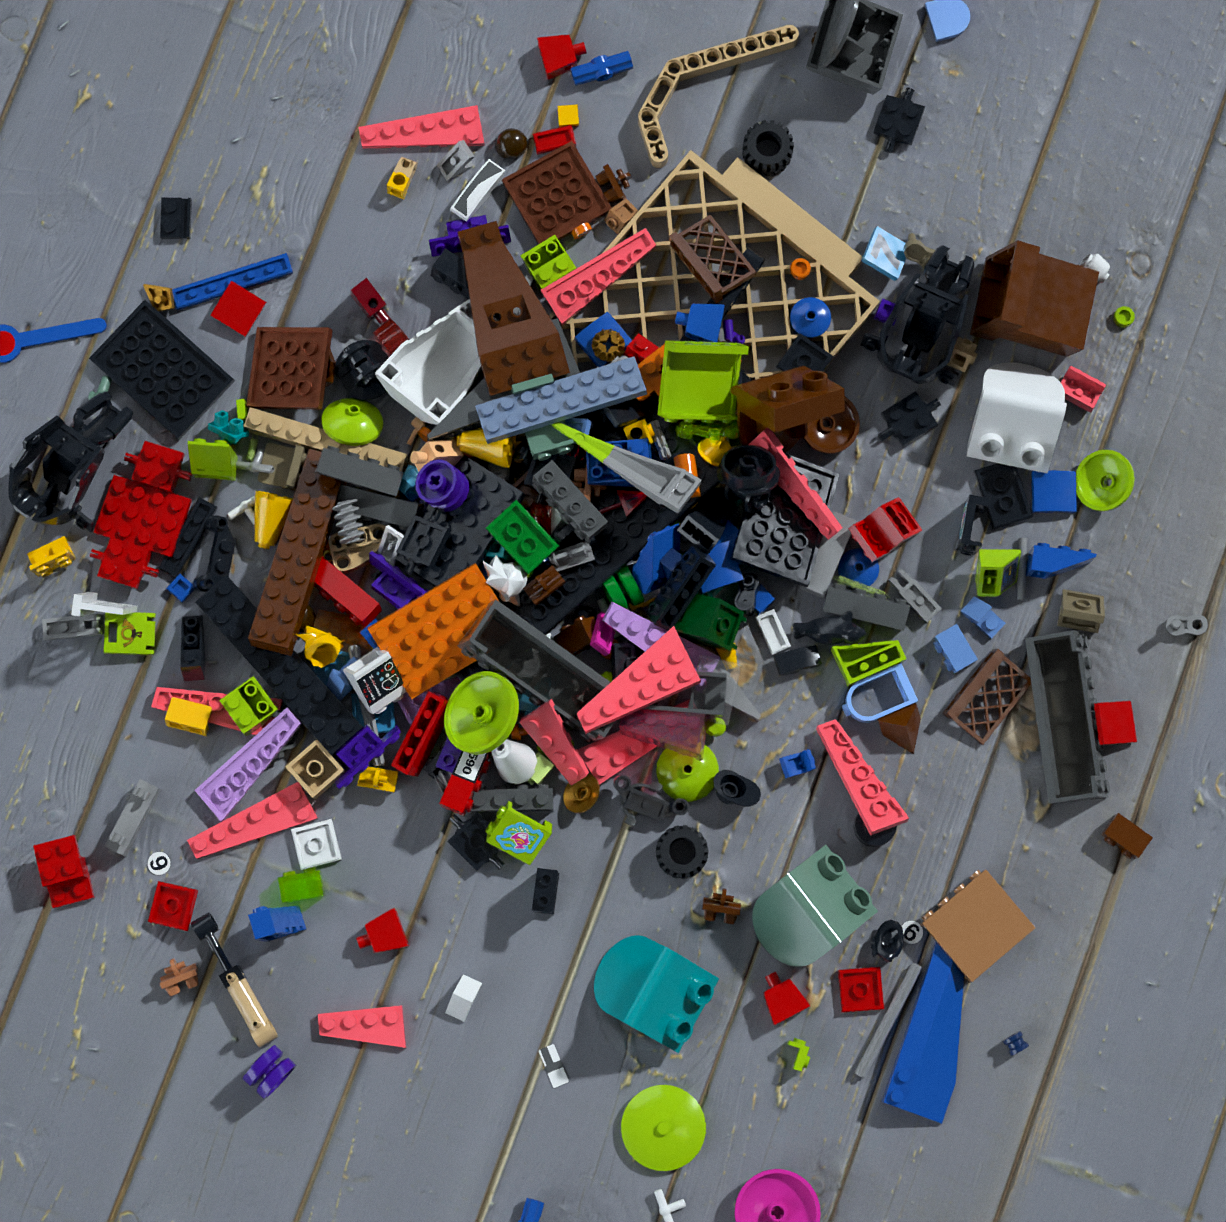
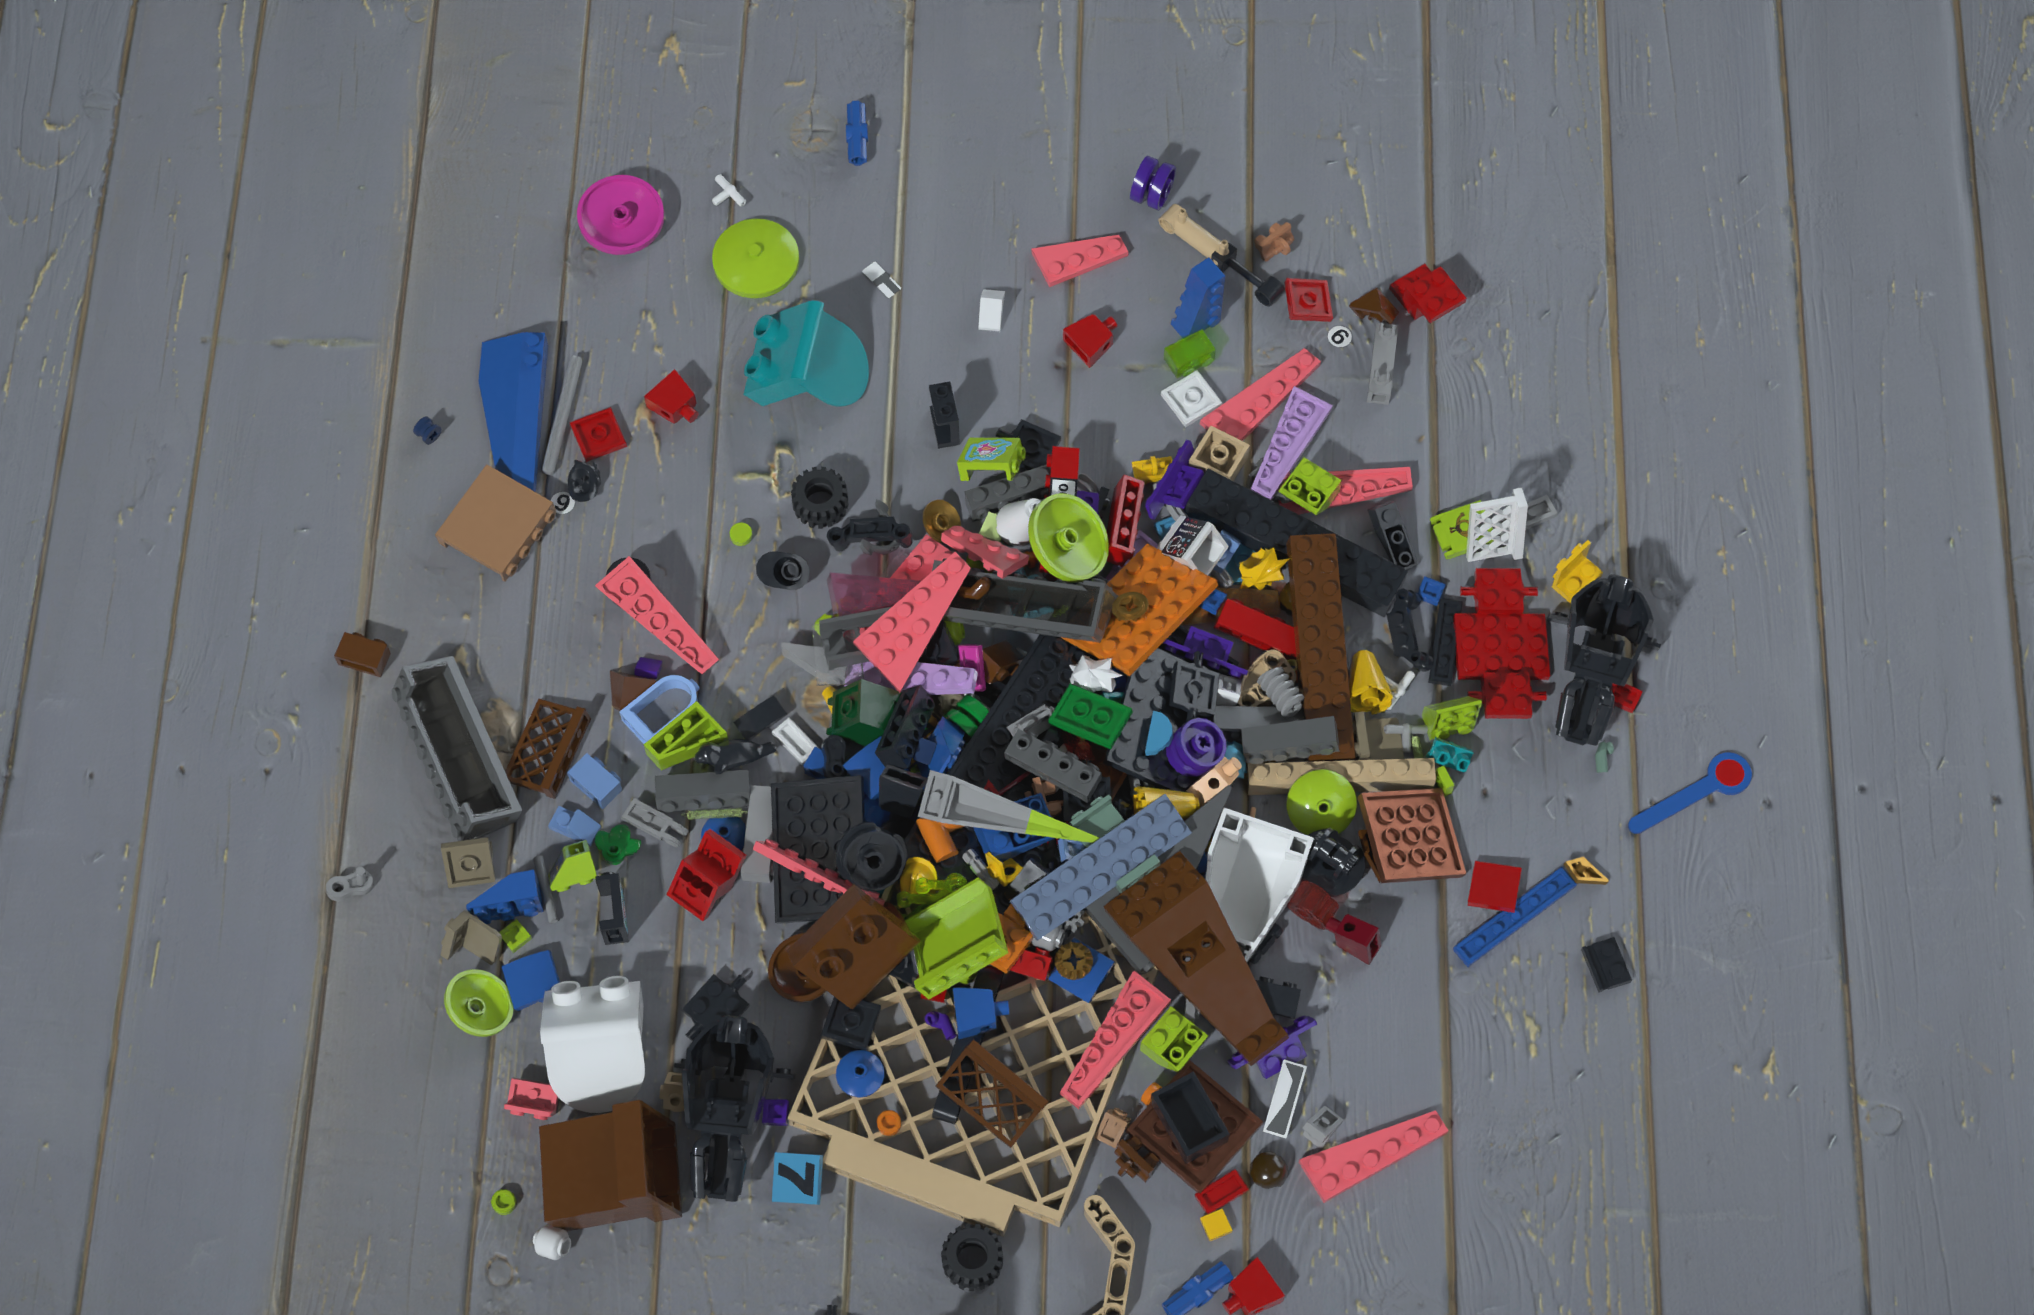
camera: 160 degrees right, 15 degrees down
black plate [89,300,235,440] -> none
yellow panel [165,697,212,736] -> none
leg [387,157,417,200] -> none
reddish brown hips [523,565,566,605] -> none
lime dish [656,739,719,802] -> none
reddish brown hips [702,888,741,925] -> none
sand green plate [752,845,878,967] -> none
blue bracket [779,749,816,779] -> none
lime bracket [787,1038,810,1072] -> none
dark tan piece [904,233,935,269] -> none
black tile [974,463,1033,529] -> none
red tile [1094,701,1137,745] -> none
none -> dark tan bracket [440,910,502,965]
none -> lime tile [499,919,532,953]
none -> green plate [595,824,641,865]
none -> dark purple tile [634,657,662,679]
none -> lime tile [729,522,752,546]
none -> reddish brown arm [958,577,991,600]
none -> pearl gold gear [1112,592,1149,624]
none -> dark azure tile [1145,711,1173,756]
none -> black piece [1150,1071,1230,1164]
none -> reddish brown slope [1349,288,1399,324]

